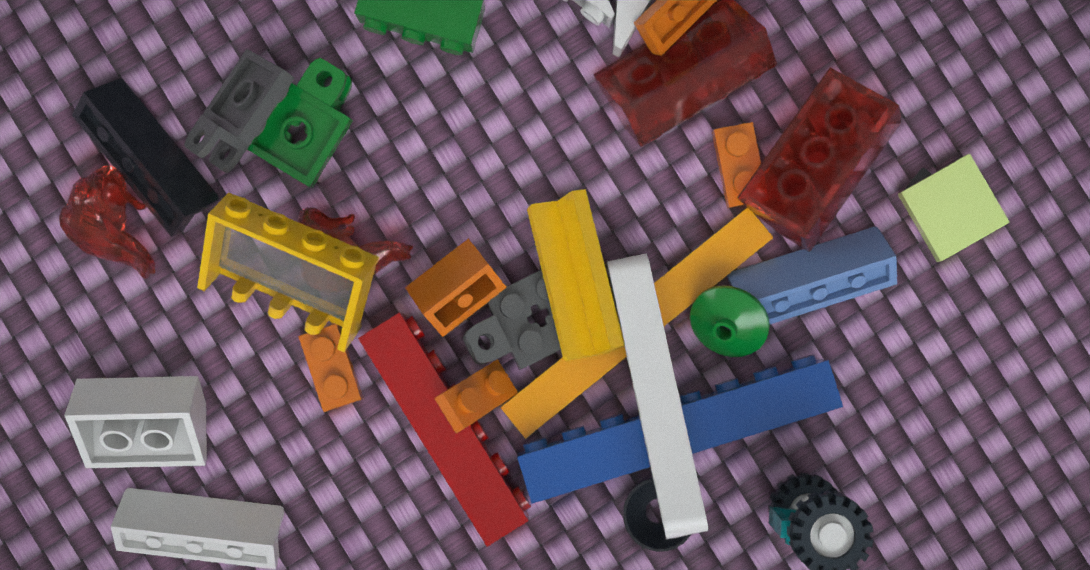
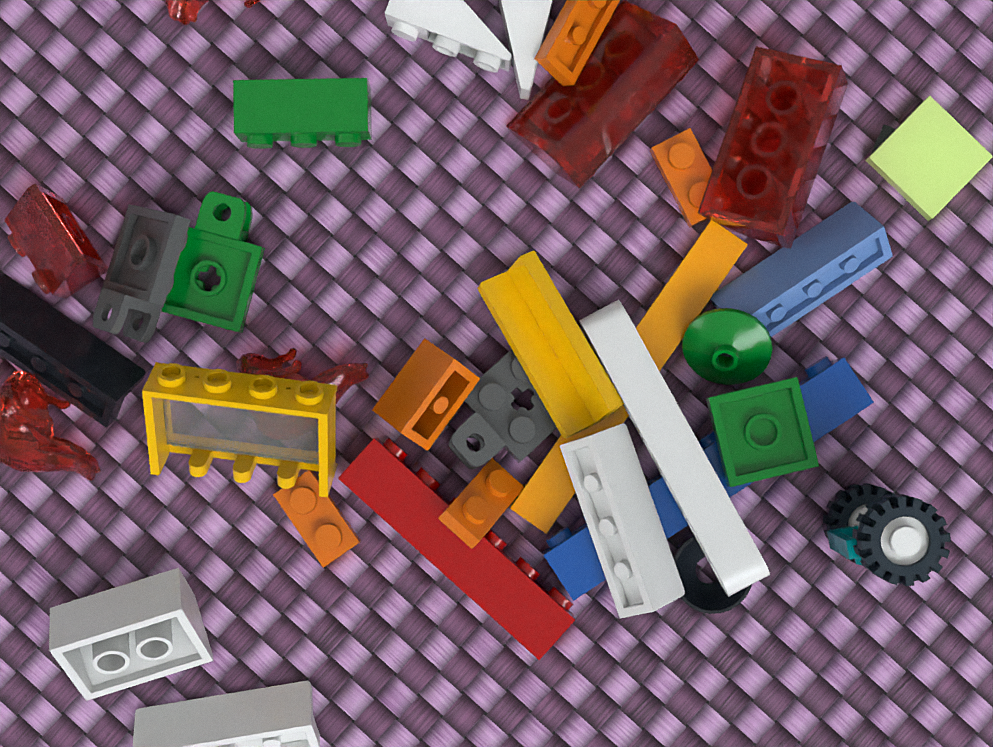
camera: 15 degrees left, 0 degrees up
none -> clear red slope [4,183,108,299]
none -> white panel [560,423,685,618]
none -> green plate [706,377,819,487]

